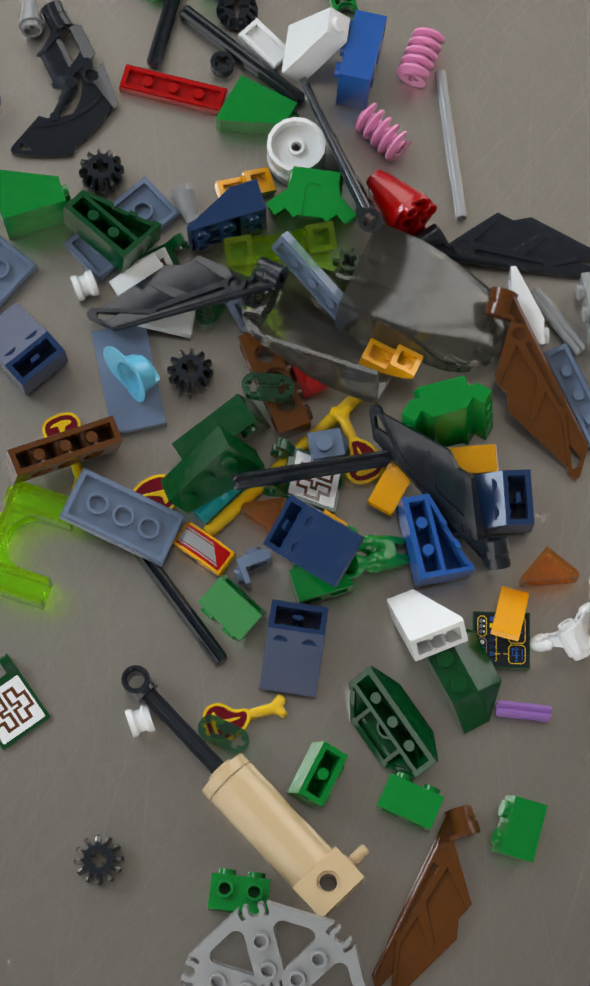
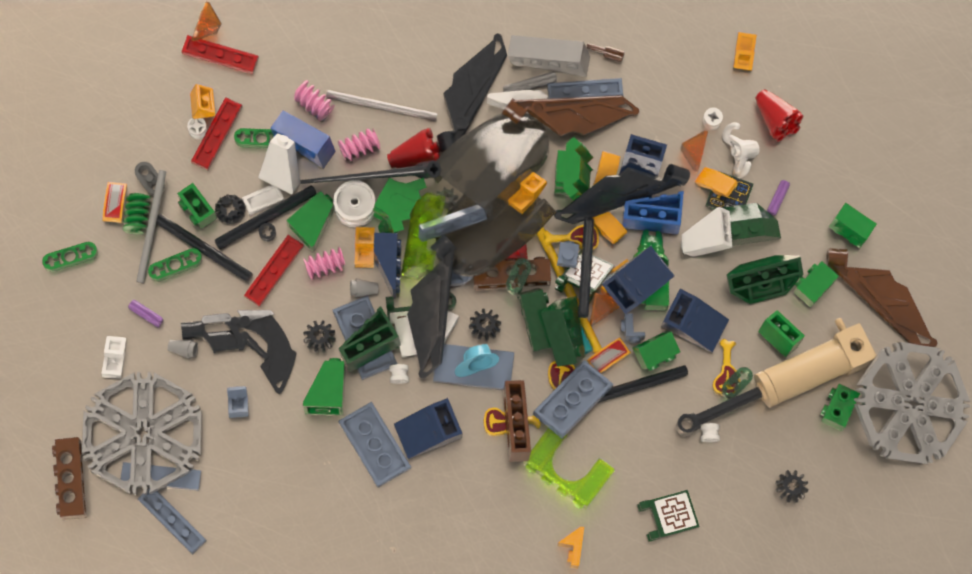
camera: 75 degrees left, 0 degrees up
none -> bright pink piece [303,247,345,280]

